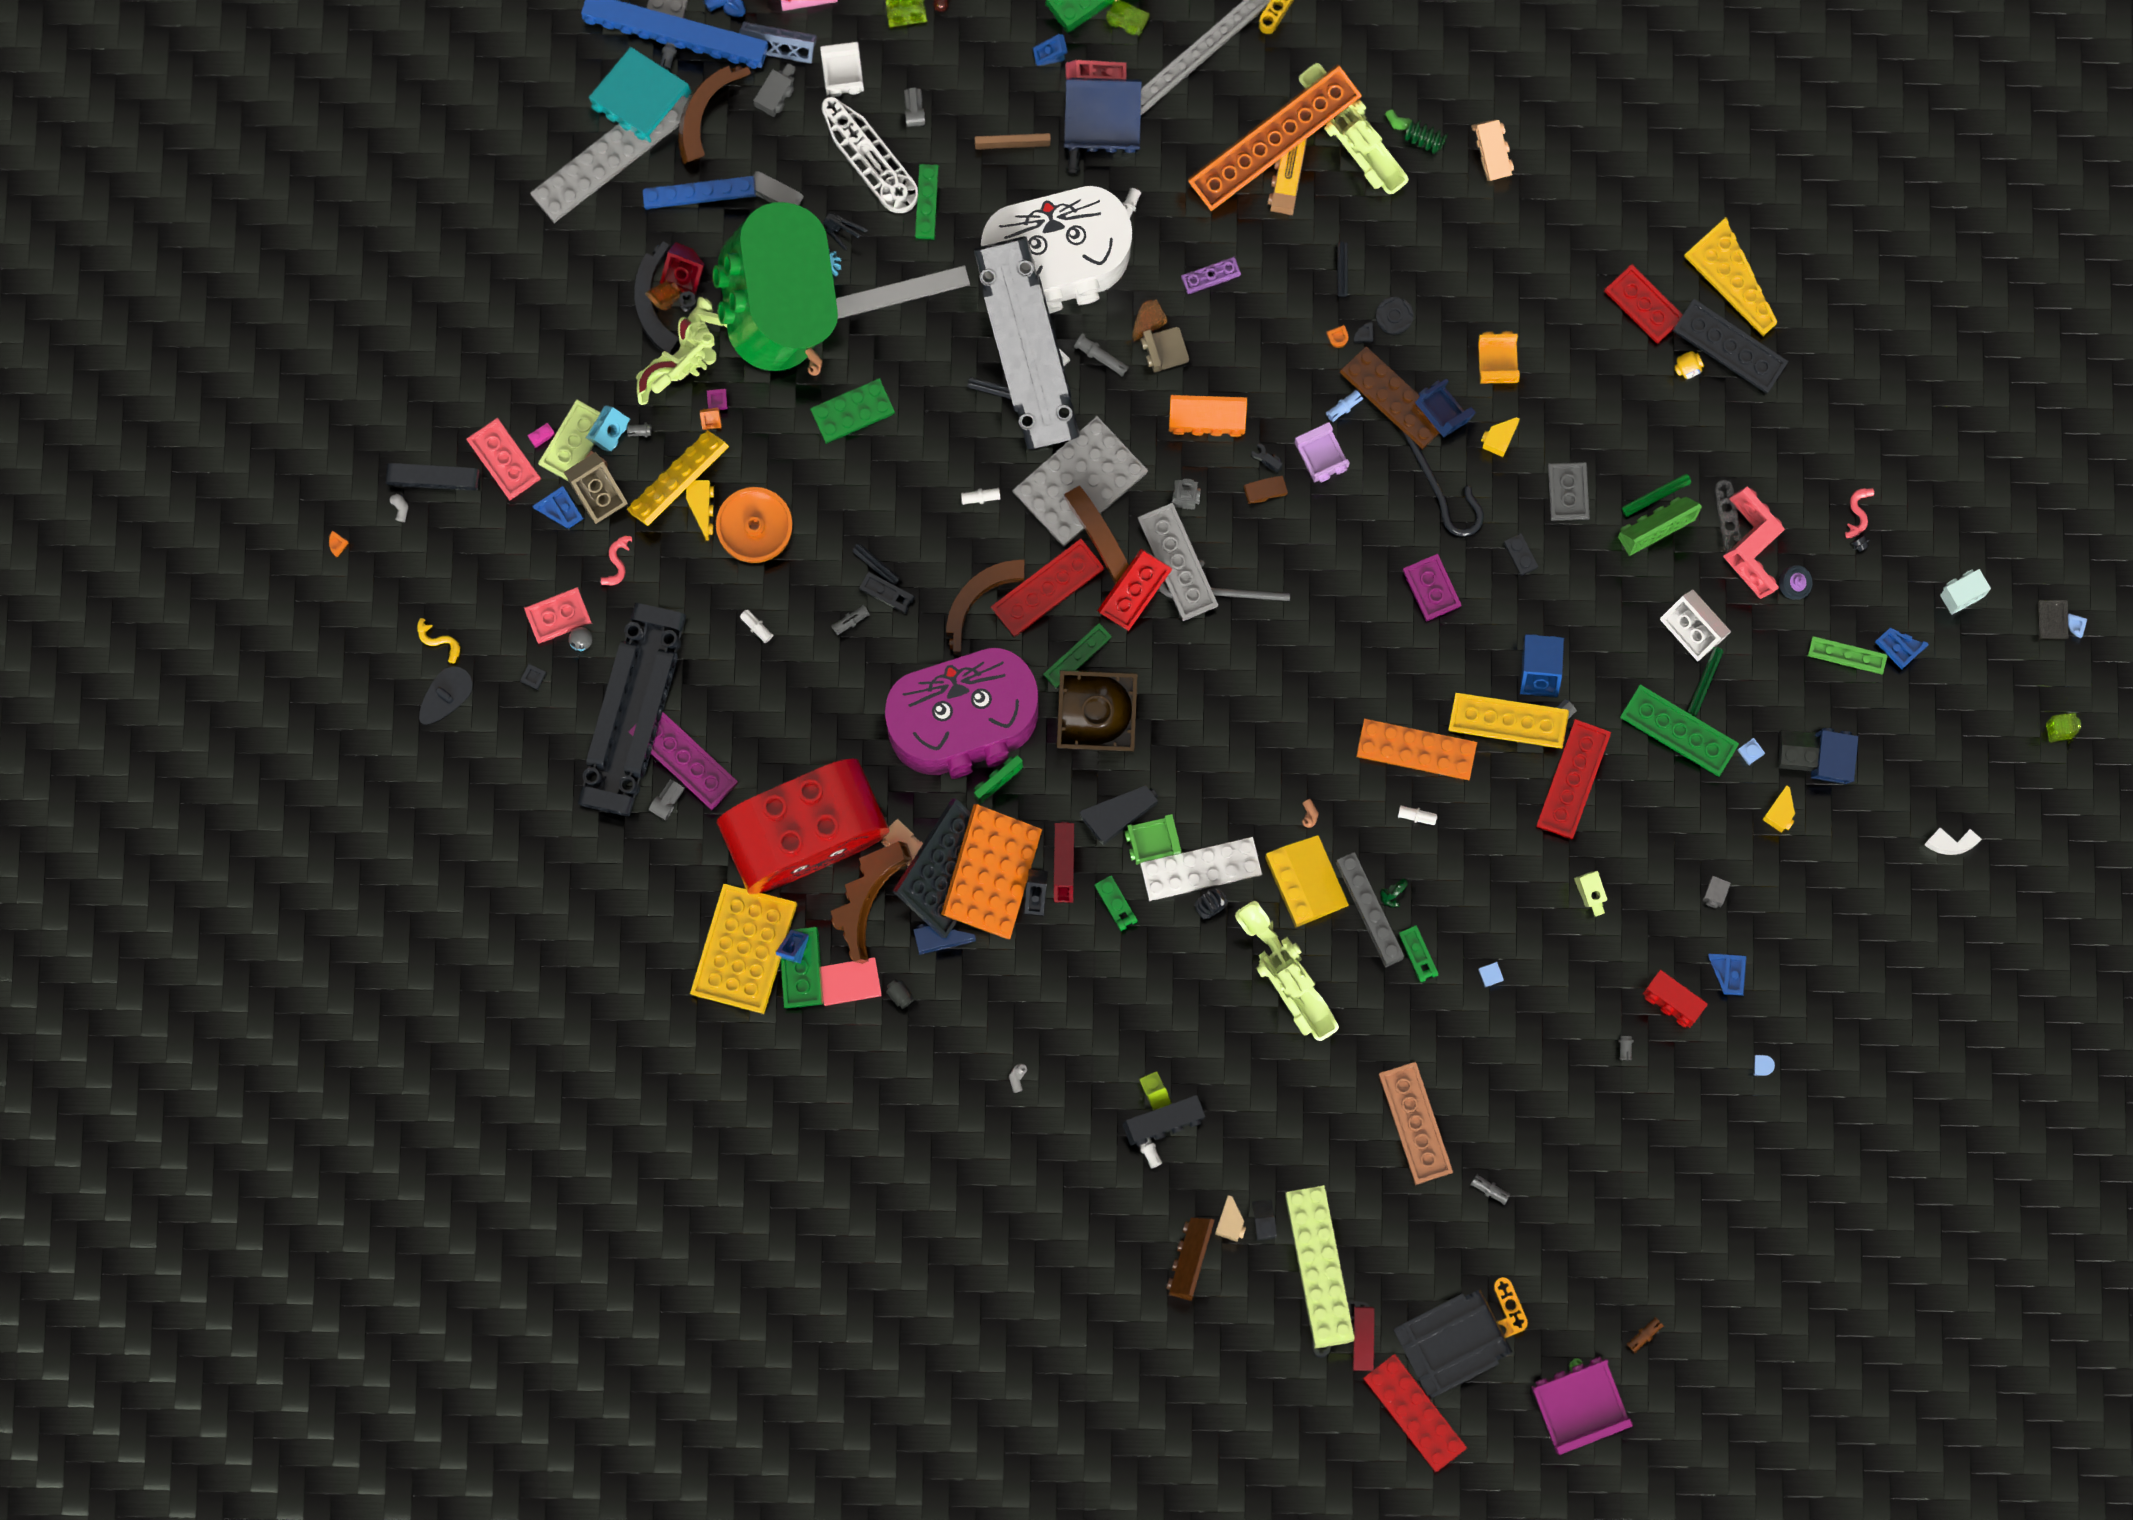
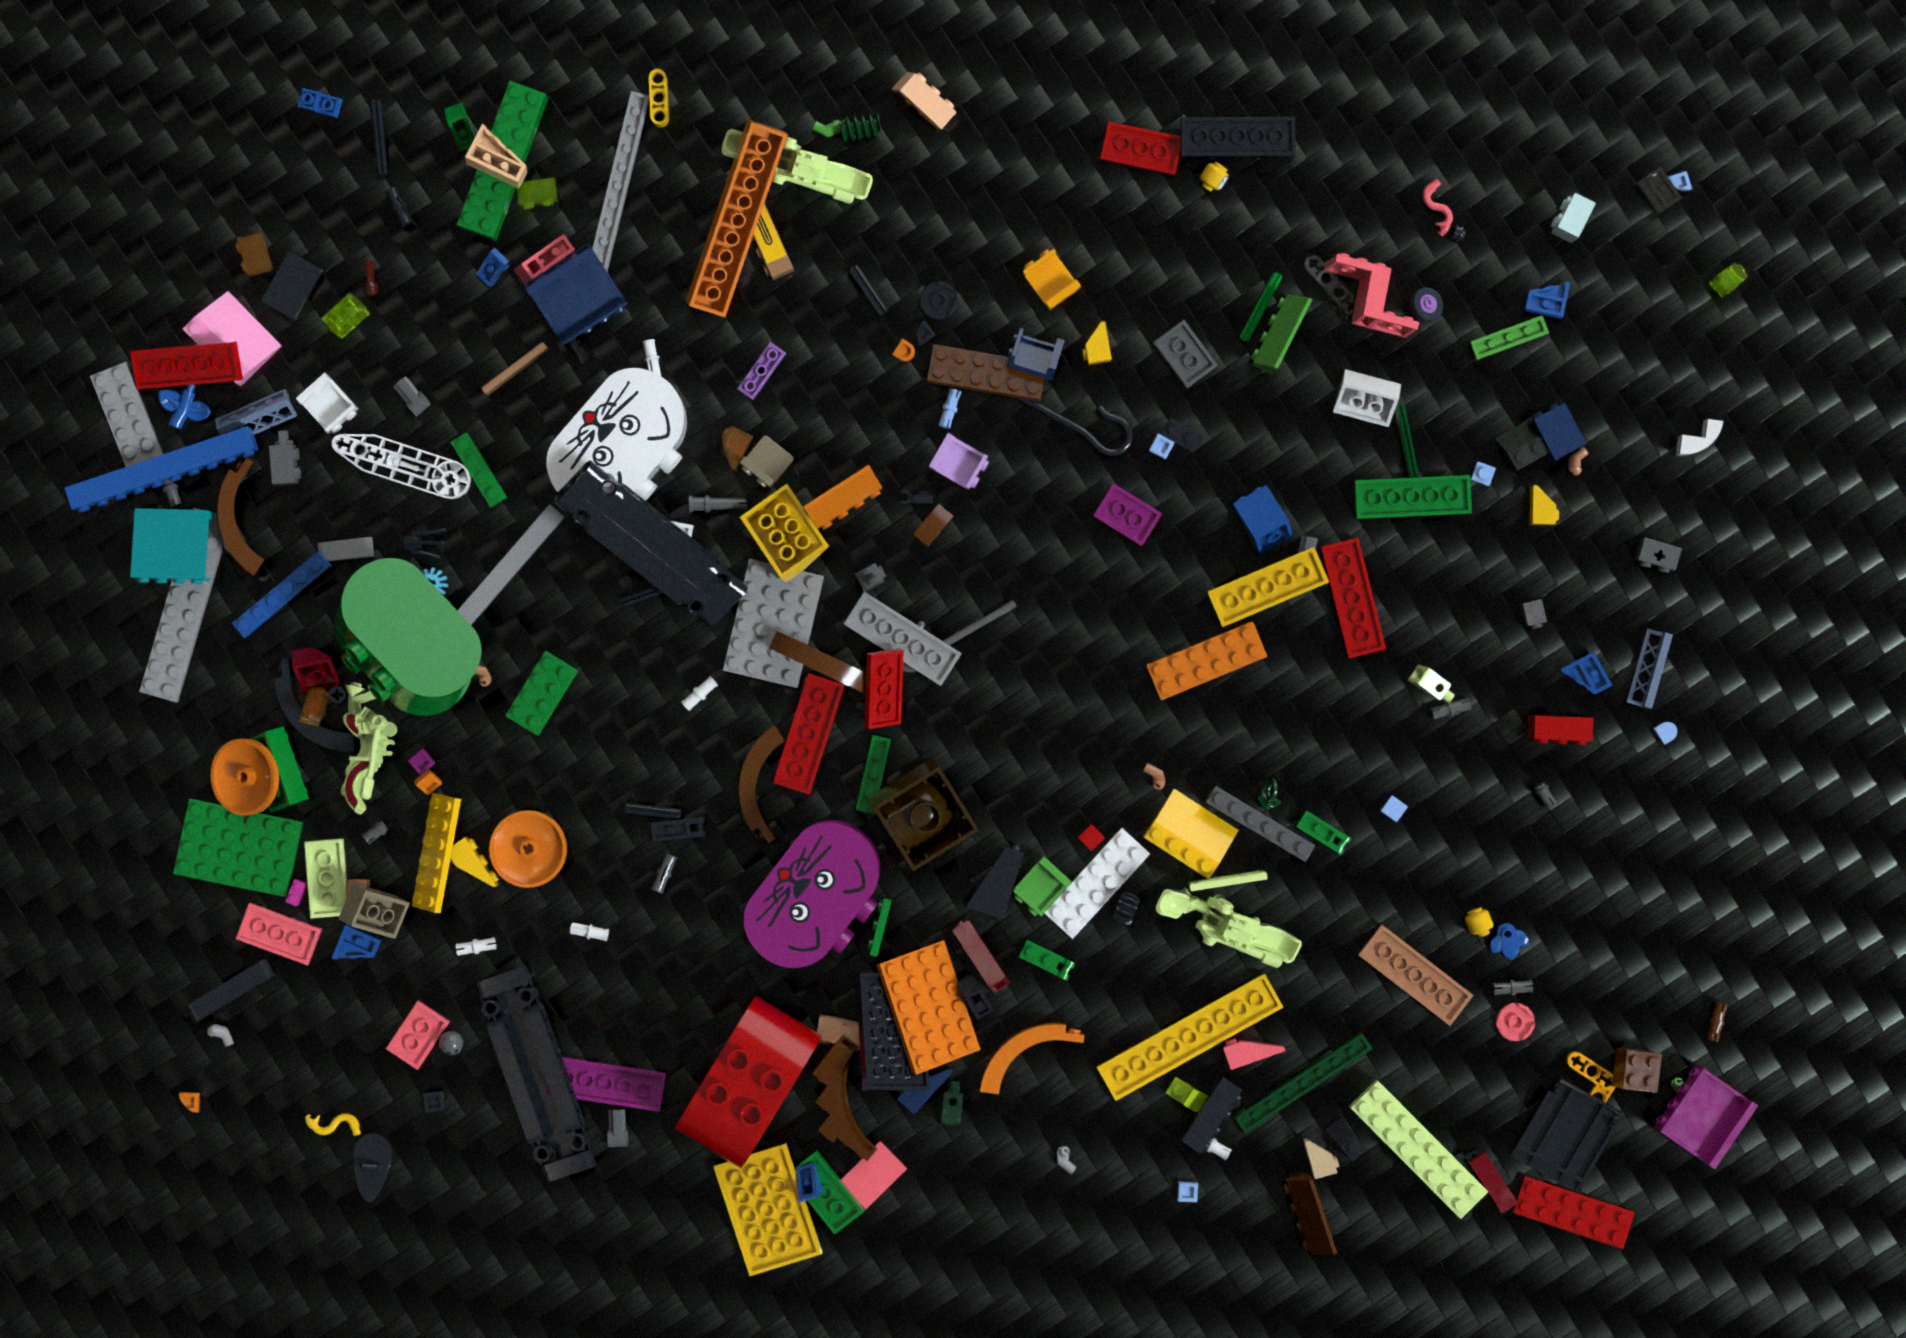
camera: 35 degrees left, 10 degrees up
medium azure brick [586,406,630,451] -> none
coral animal [601,536,632,586] -> none
pearl dark grey brick [886,979,914,1009] -> none
white axle [1398,805,1437,825] -> none
yellow wing [1684,218,1777,336] -> none
none -> green plate [173,799,303,897]
none -> orange dish [211,738,279,816]
none -> green slope [250,726,309,813]
none -> white pin [456,937,496,956]
none -> yellow slope [740,484,829,583]
none -> clear green torso [941,1081,963,1126]
none -> orange arch [980,1023,1084,1094]
none -> red tile [1078,824,1105,851]
none -> yellow plate [1097,973,1283,1101]
none -> light blue tile [1149,434,1175,460]
none -> light blue tile [1177,1181,1198,1202]
none -> yellowish green tile [1187,870,1267,891]
none -> coral slope [1222,1038,1285,1070]
none -> dark green tile [1234,1032,1373,1134]
none -> dark grey pin [1430,698,1471,719]
none -> yellow head [1465,907,1493,937]
none -> blue plate [1490,923,1529,960]
none -> coral tile [1496,1003,1535,1041]
none -> nougat arm [1568,447,1588,475]
none -> reddish brown brick [1612,1048,1662,1092]
none -> sand blue fence [1626,629,1673,709]
none -> dark grey brick [1635,538,1682,573]

